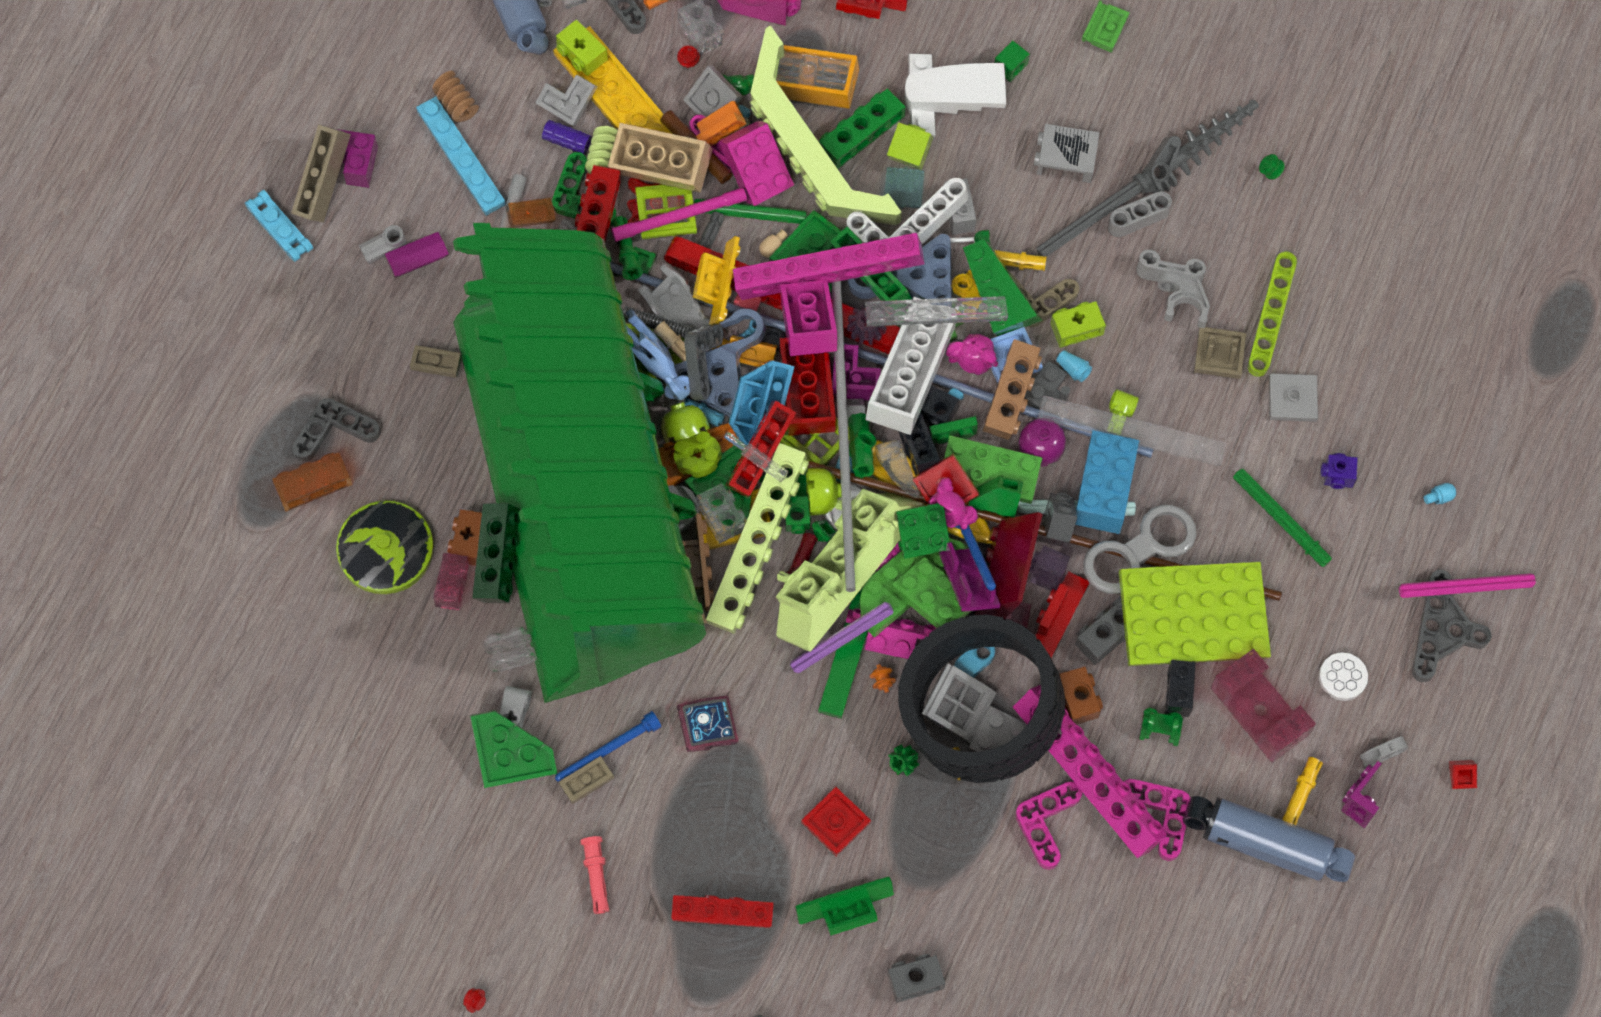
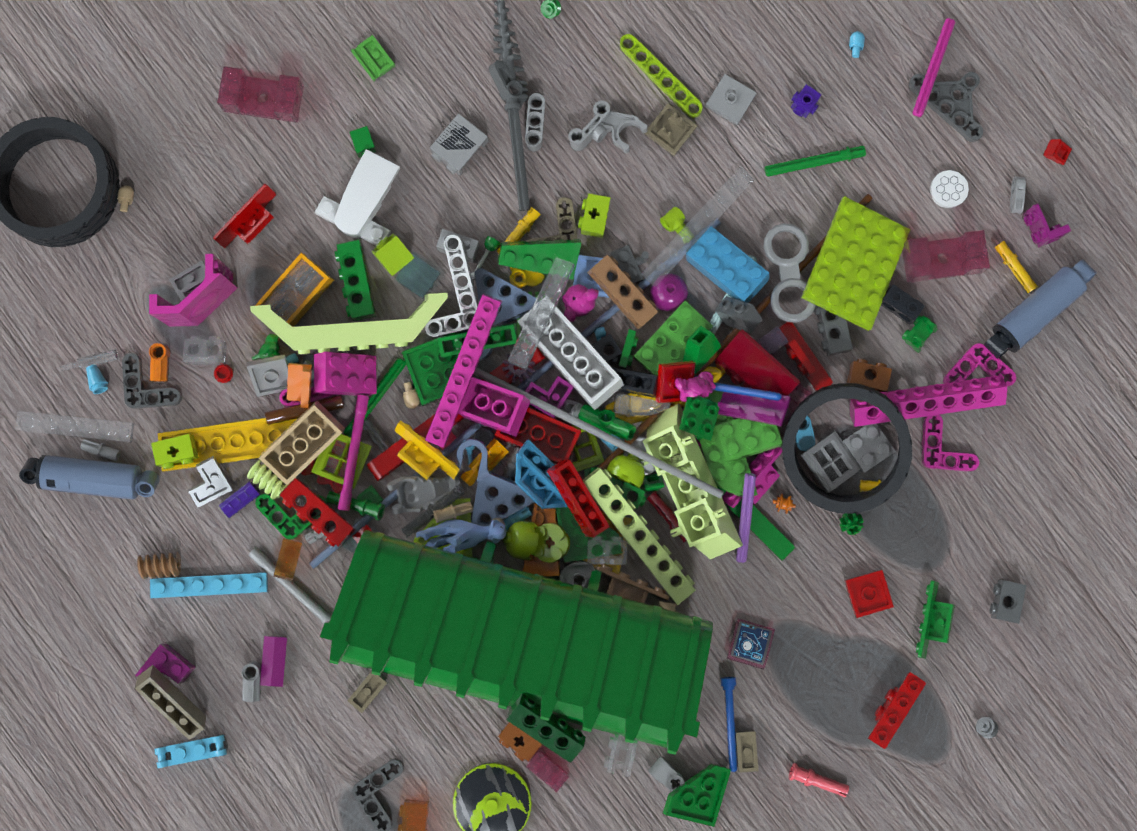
camera: 60 degrees left, 15 degrees up
dark grey beam [684,324,723,401] -> none
clear axle [724,432,789,483] -> none
medium azure cone [1056,350,1092,382] -> none

